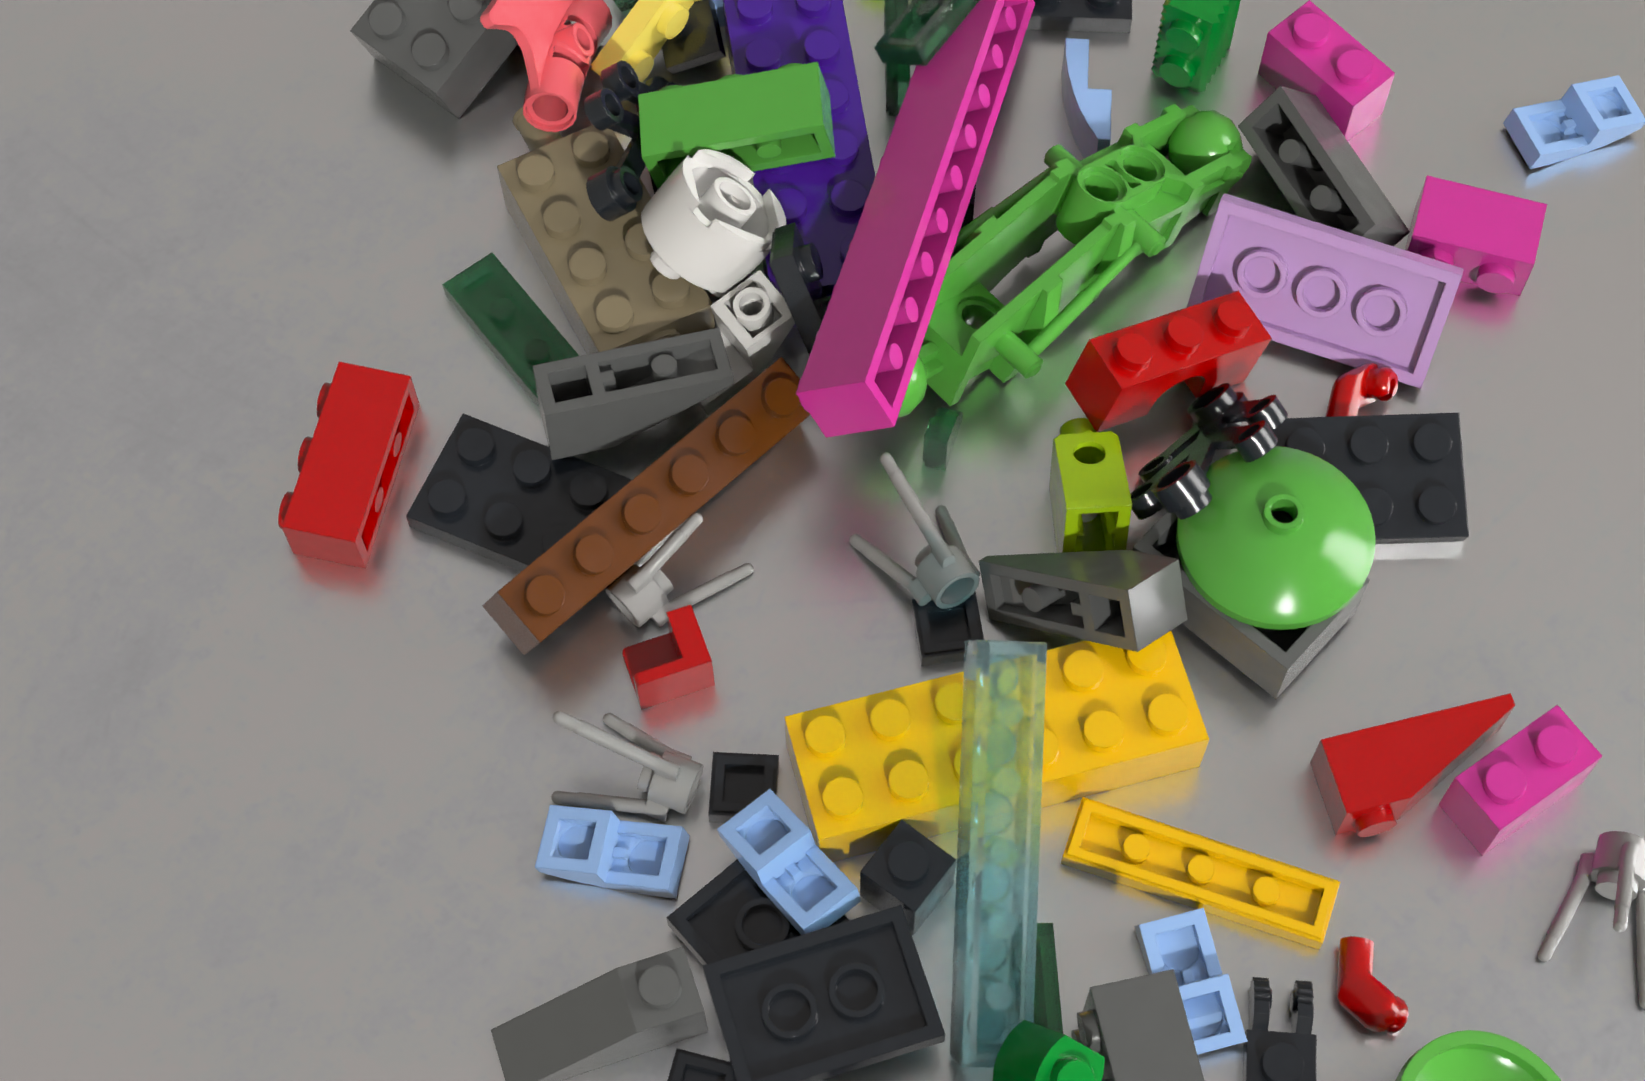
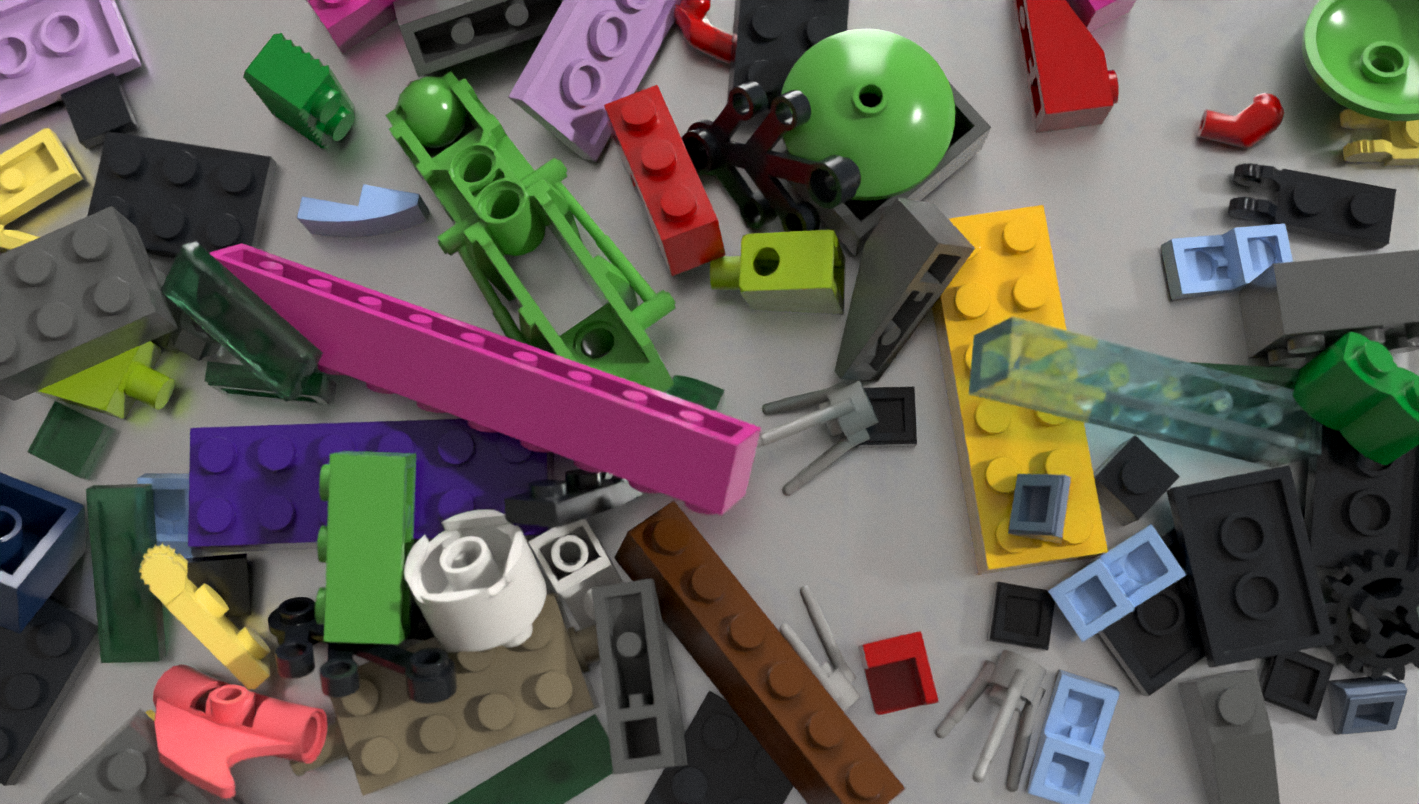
camera: 80 degrees left, 15 degrees up
yellow tile [1061,797,1341,950] -> none
none -> sand blue slope [1008,474,1071,544]

